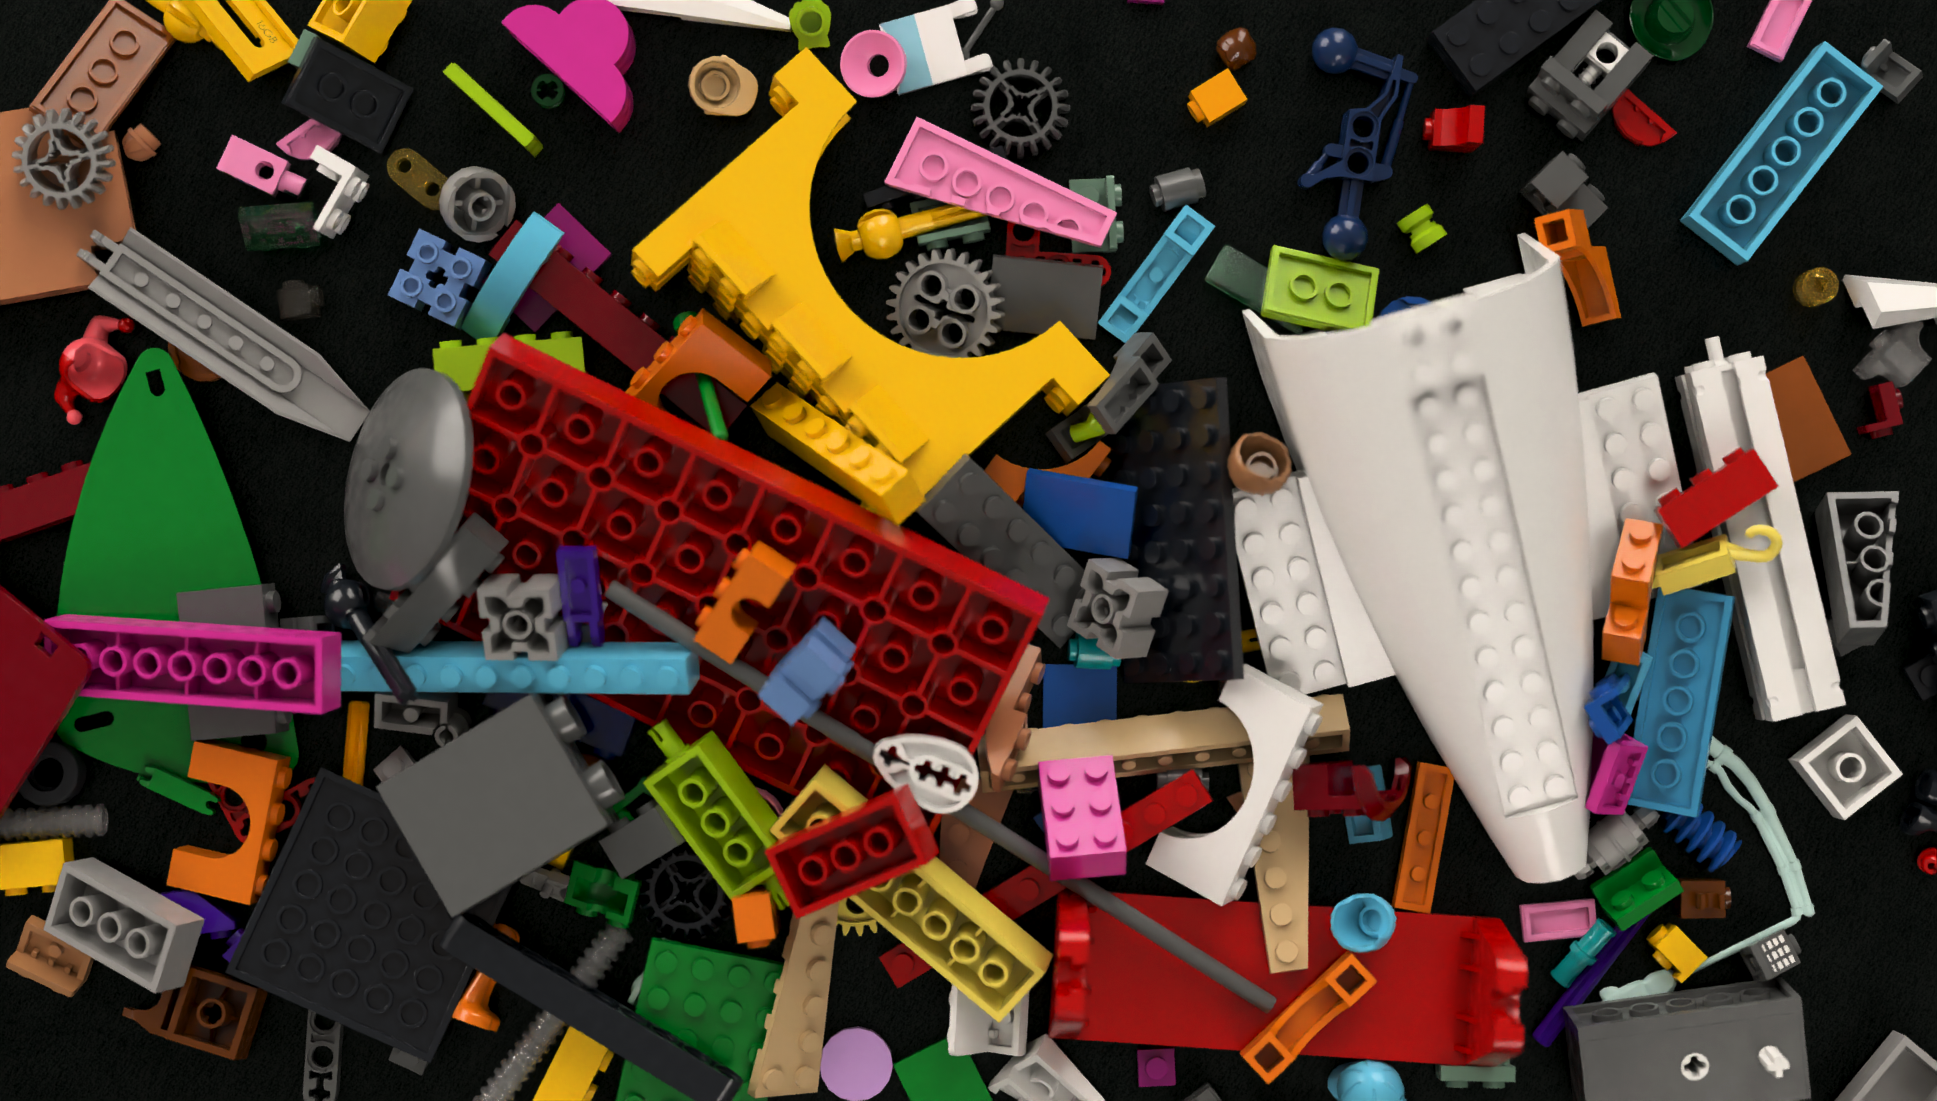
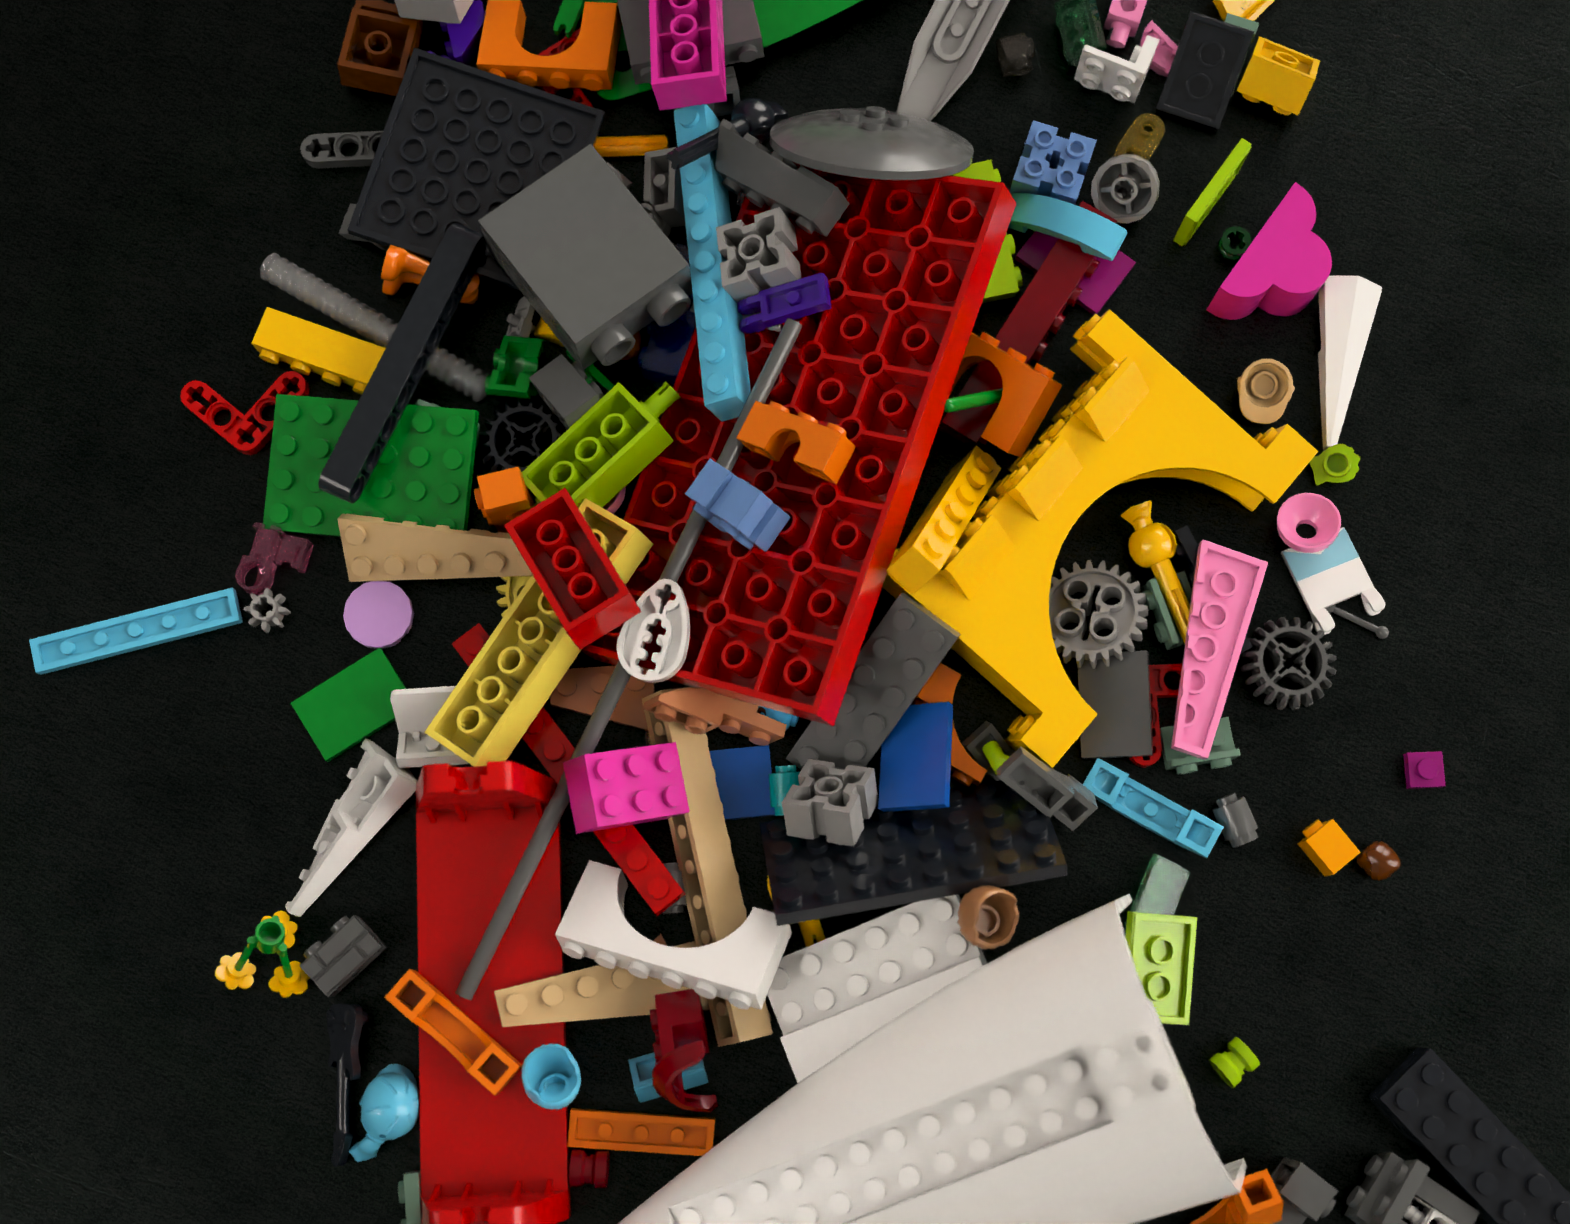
camera: 85 degrees right, 10 degrees down
magenta plate [1137,1047,1176,1087] -> none
dark blue piece [1297,27,1418,261] -> none
red arch [1423,105,1485,153] -> none
none -> dark red wheel [569,1149,610,1188]

